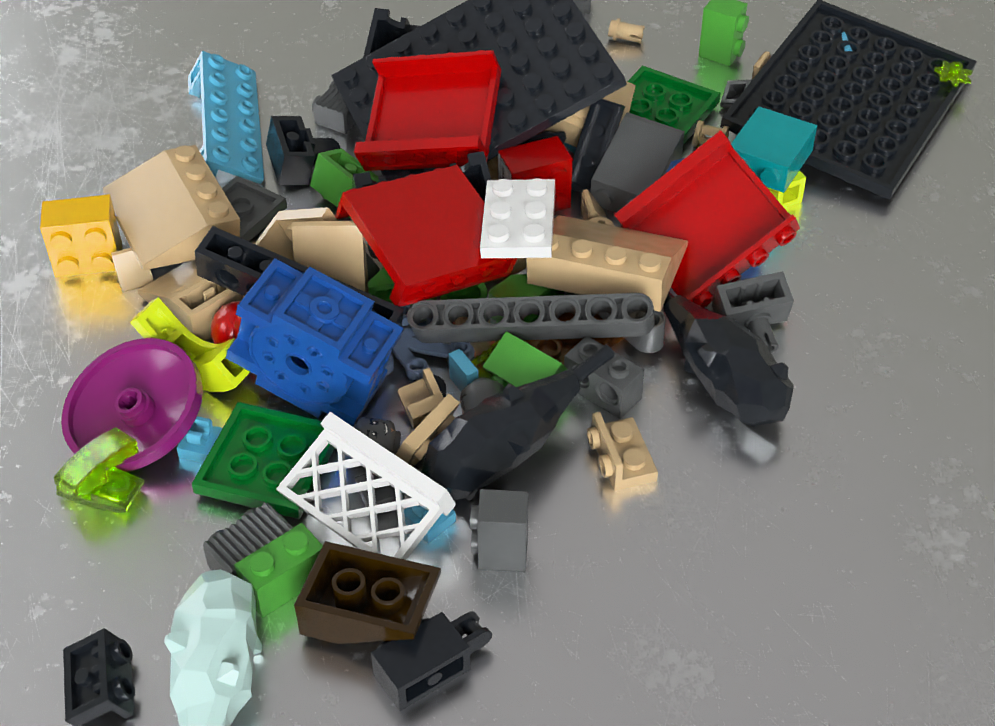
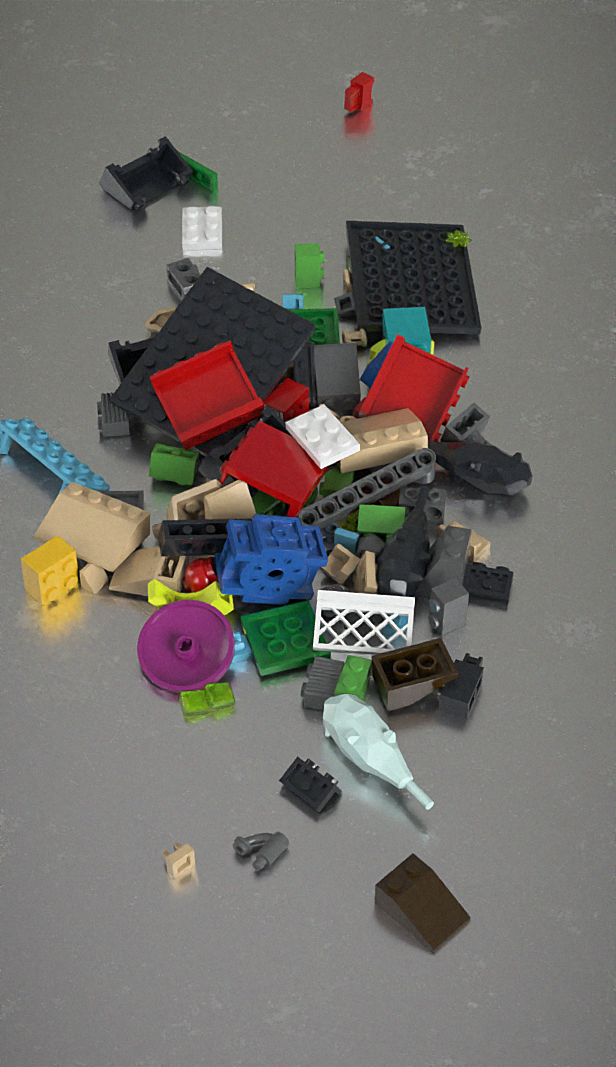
camera: 35 degrees left, 0 degrees up
clear neon green slope [53,427,139,497] -> none
black brick [266,116,340,185] -> none
none -> medium azure tile [282,293,303,309]
none -> dark grey slope [416,526,471,597]
none -> black bracket [463,562,514,601]

